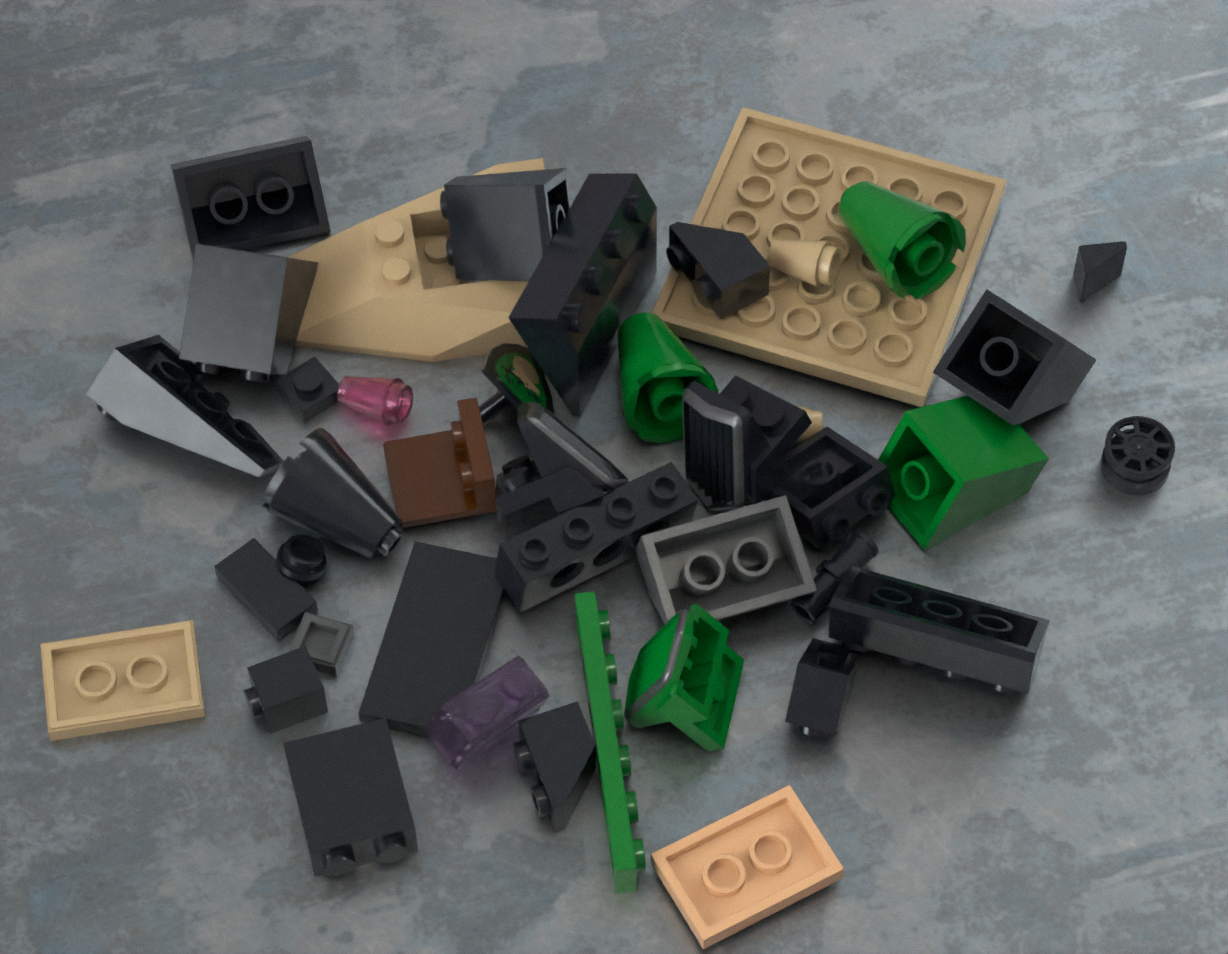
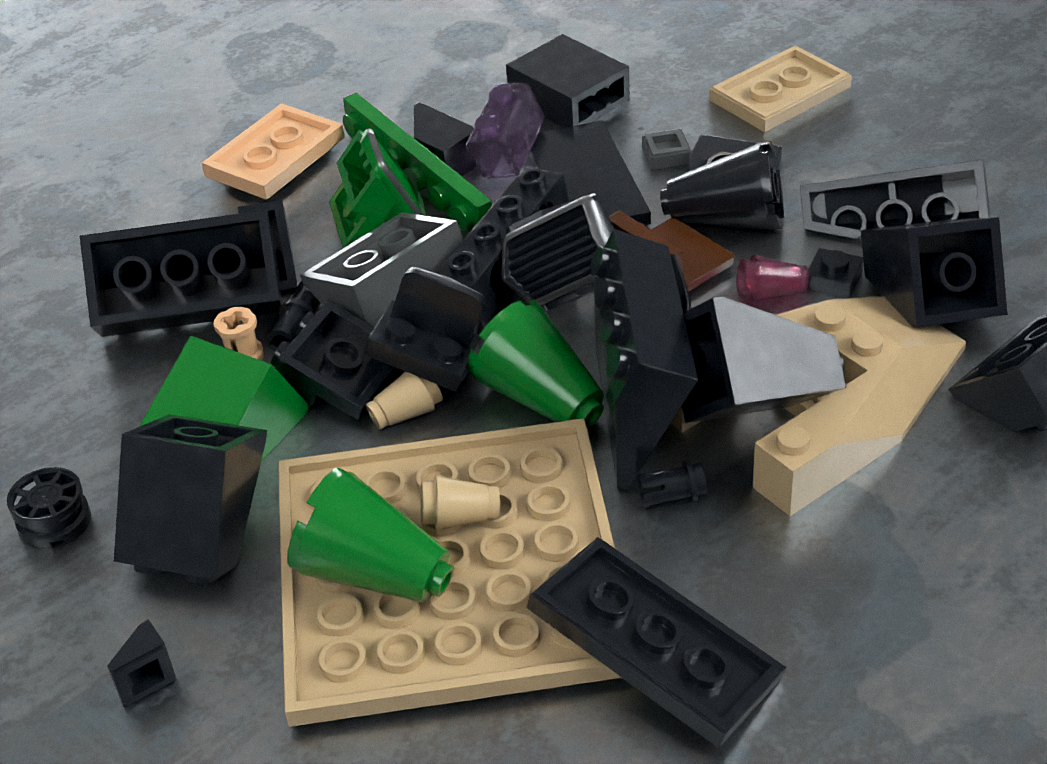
camera: 155 degrees right, 15 degrees down
black brick [243,646,328,734] -> none
black slope [666,222,770,319] -> none
none -> light nougat bush [213,307,264,360]
none -> black tile [526,537,786,748]

